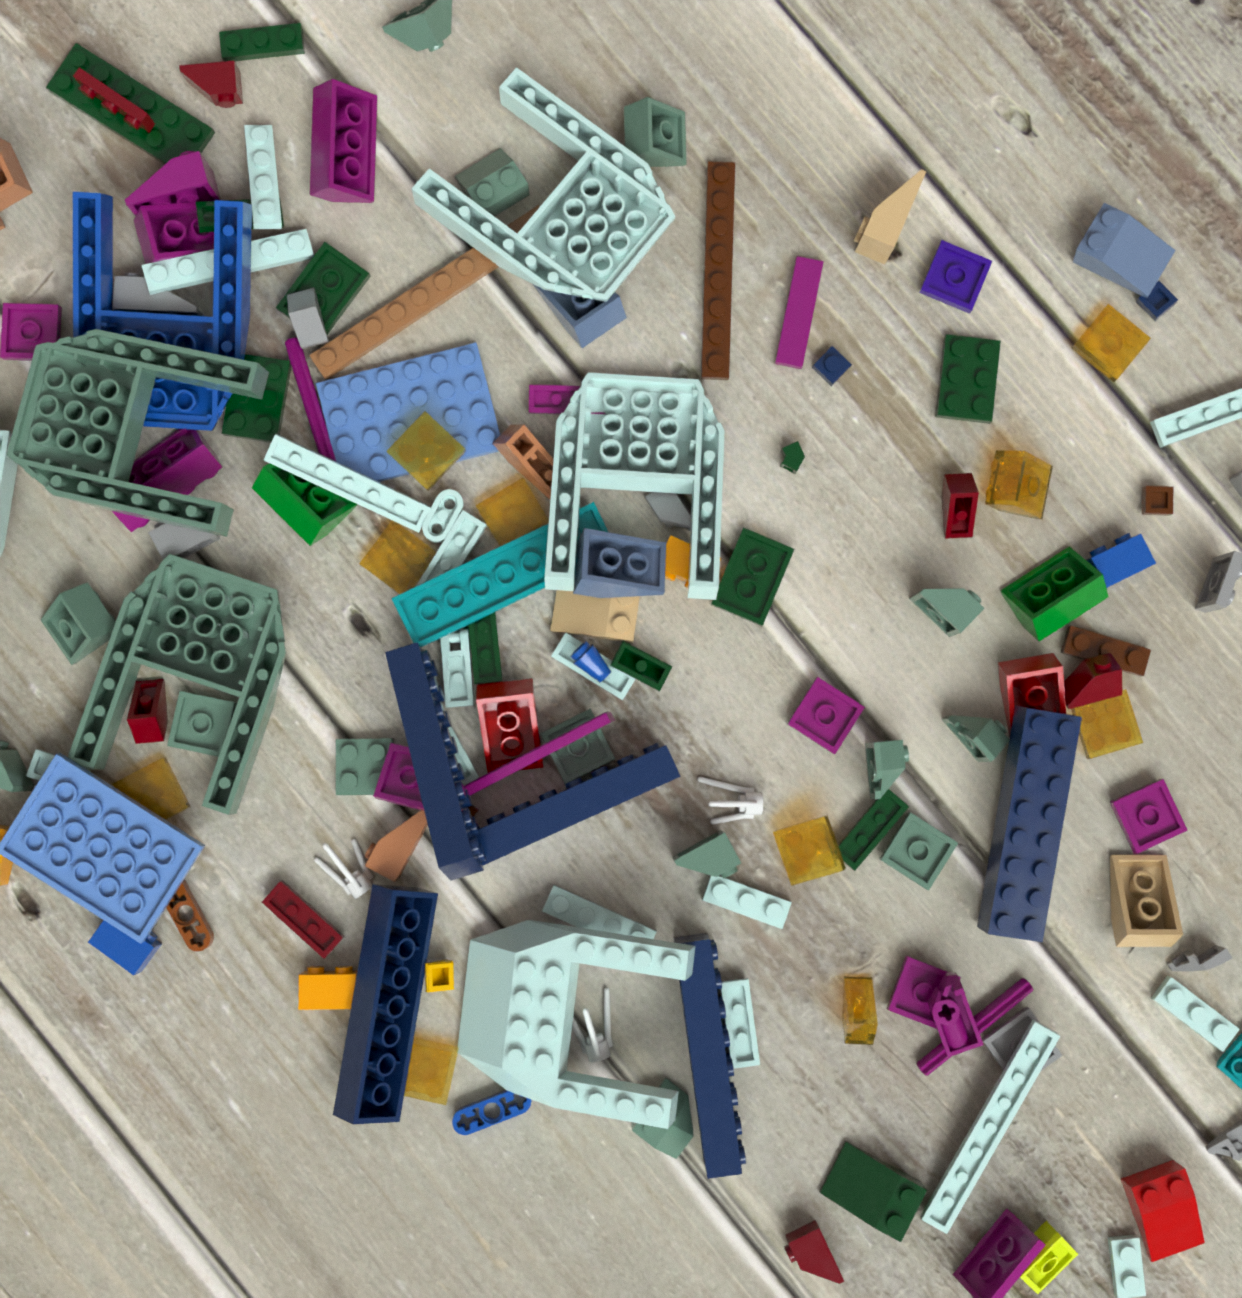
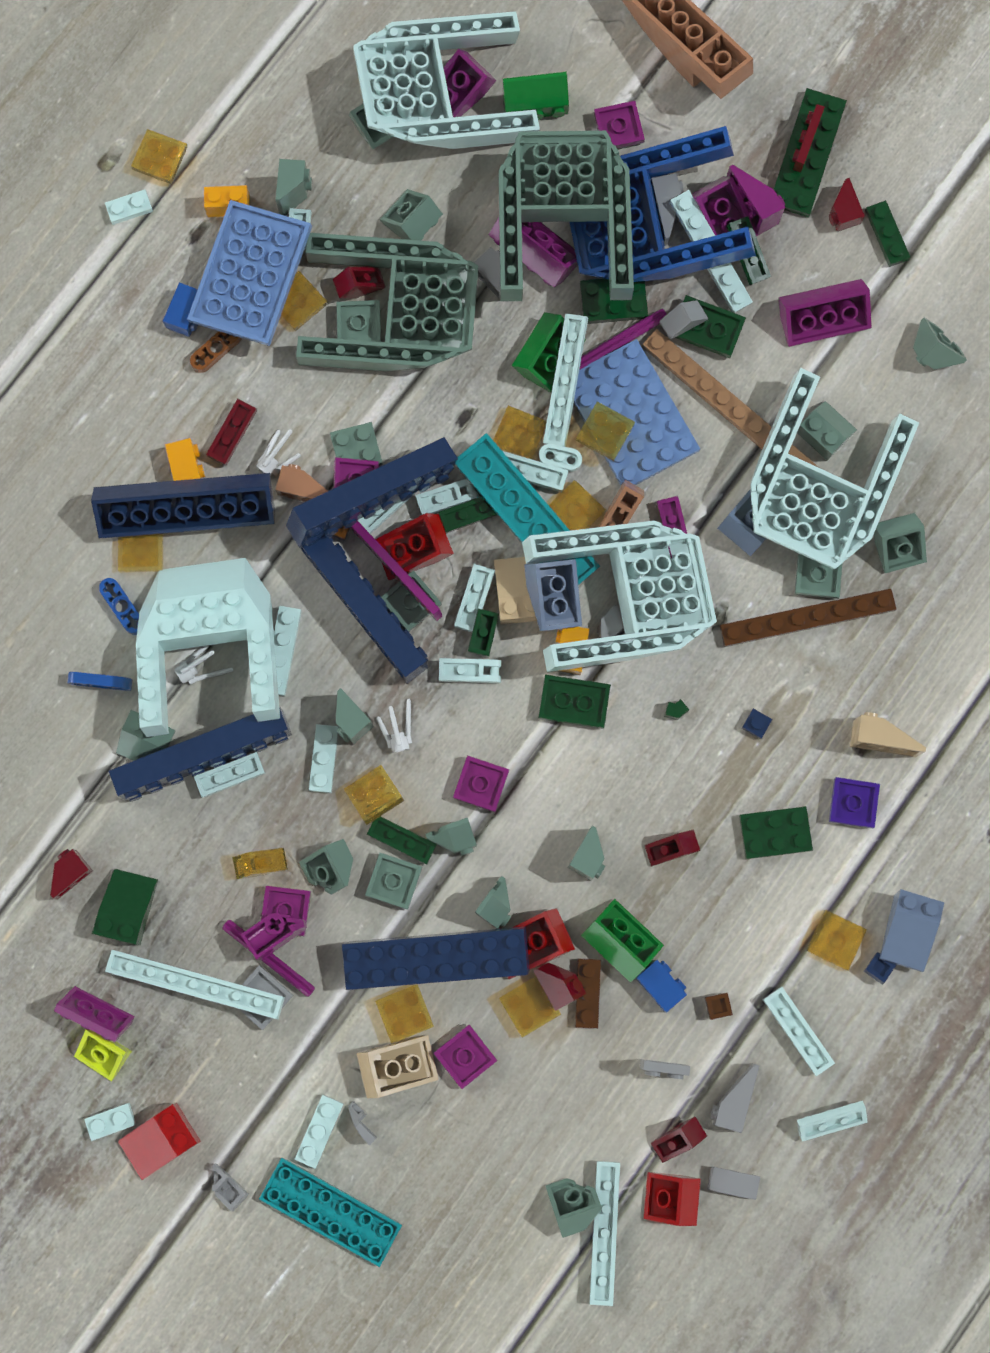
camera: 80 degrees right, 5 degrees down
light aqua plate [244,125,282,229] -> none
yellow slope [425,959,454,993] -> none
blue cone [570,641,612,683] -> none
magenta tile [775,256,824,369] -> none
clear yellow slope [985,450,1053,520] -> none
none -> blue beam [67,672,133,691]
none -> sand green slope [299,839,353,895]
none -> clear yellow plate [375,984,434,1044]
none -> light aqua plate [439,658,501,684]
none -> sand green plate [795,553,842,599]

